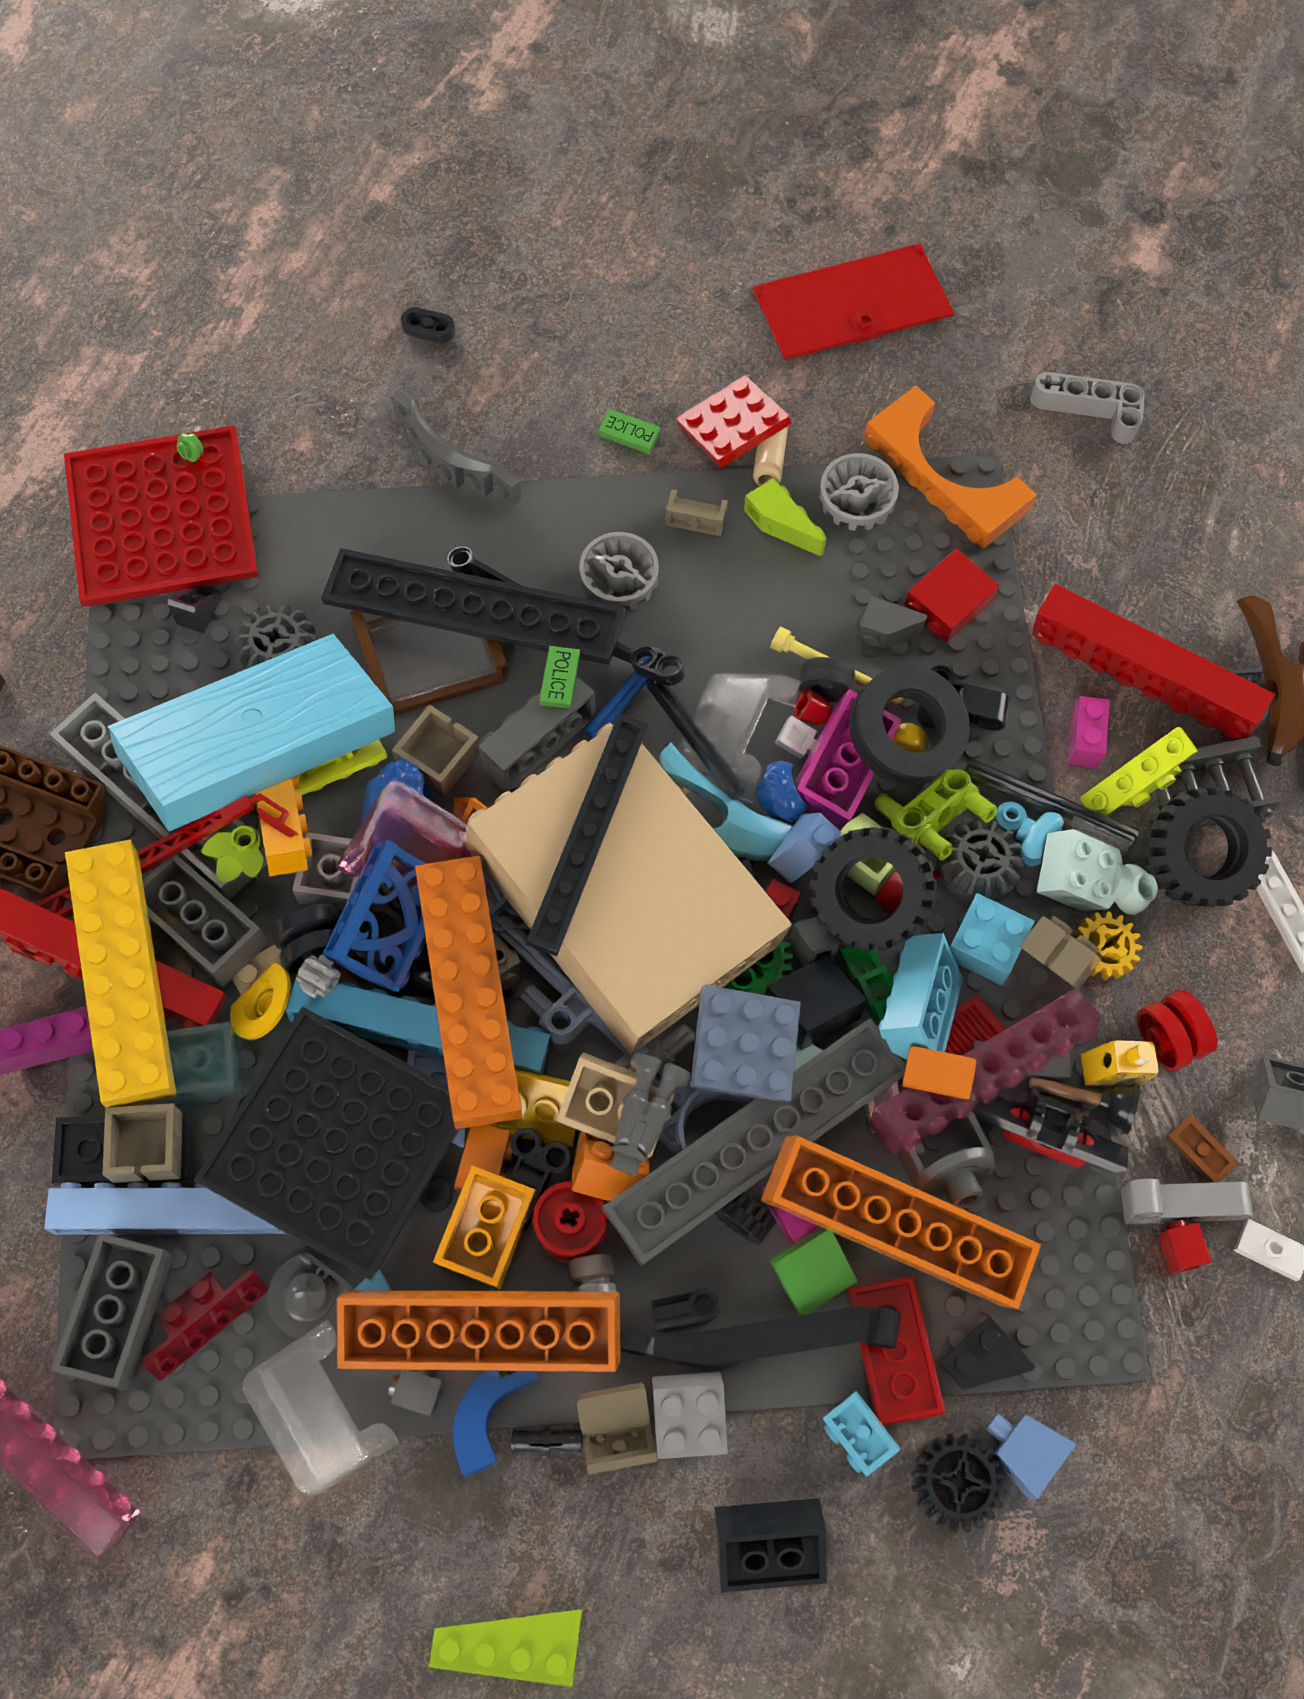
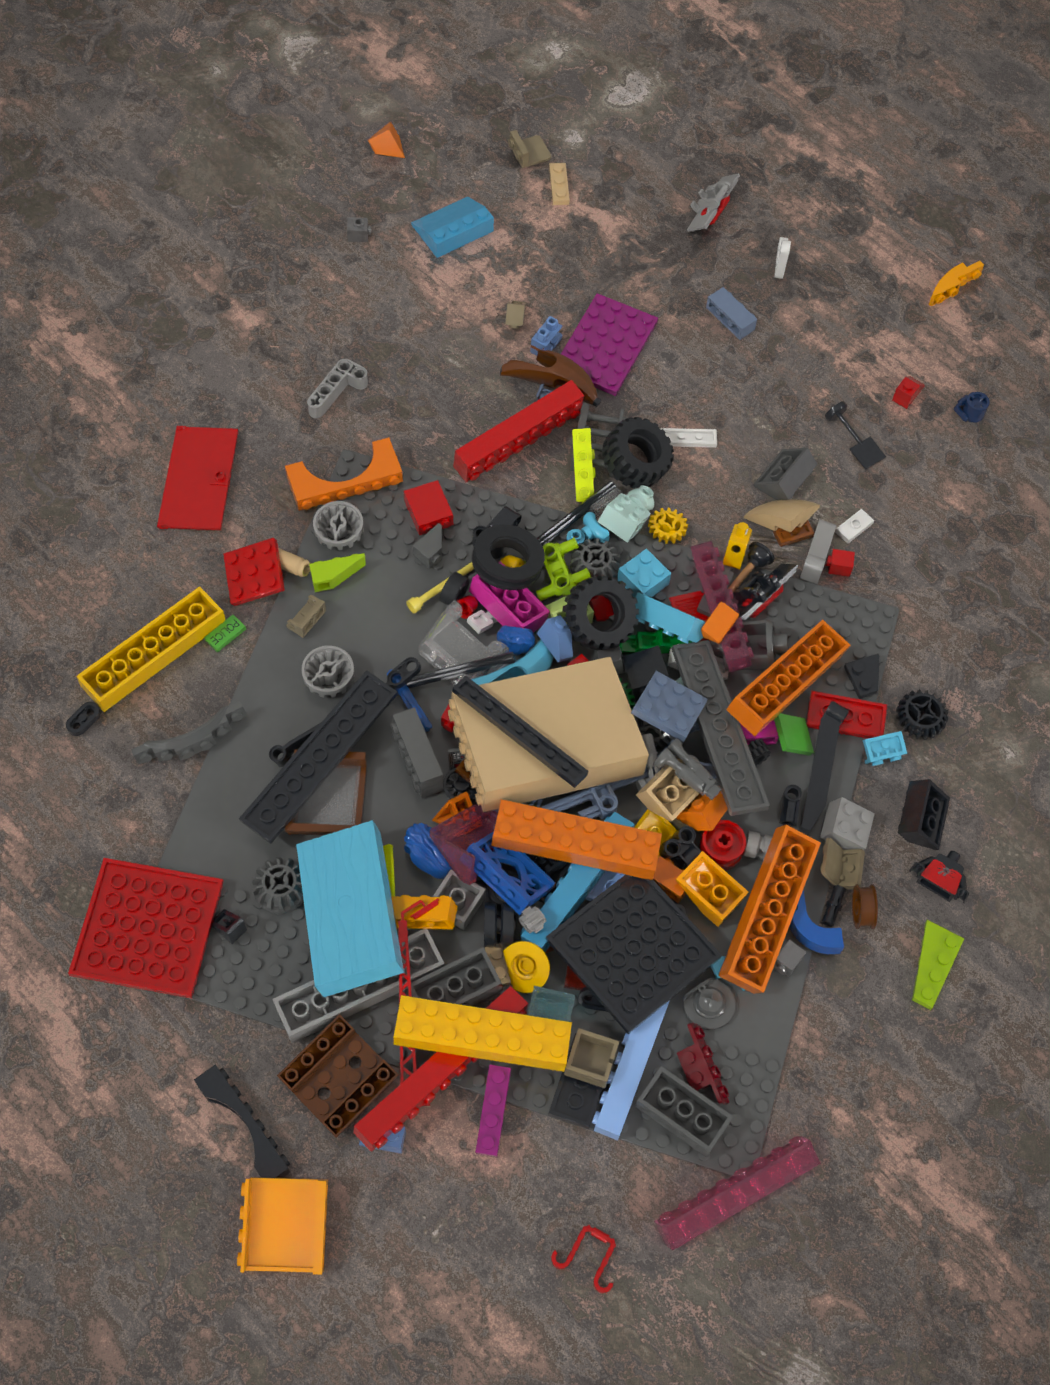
camera: 70 degrees left, 5 degrees down
bright green plate [176,433,203,462] -> none
lime plate [201,825,264,882] -> none
clear windscreen [242,1320,400,1496] -> none
dark tan piece [392,704,480,797] -> none
bright green tile [539,646,580,709] -> none
medium blue torso [985,1413,1076,1500] -> none
dark tan piece [1019,916,1102,989] -> none
dark pink brick [1068,696,1110,769] -> none
red wheel [1137,989,1218,1073] -> none
none -> yellow brick [76,586,226,712]
none -> tan brick [744,499,820,532]
none -> reddish brown wheel [852,884,878,929]
none -> torso [909,851,969,904]

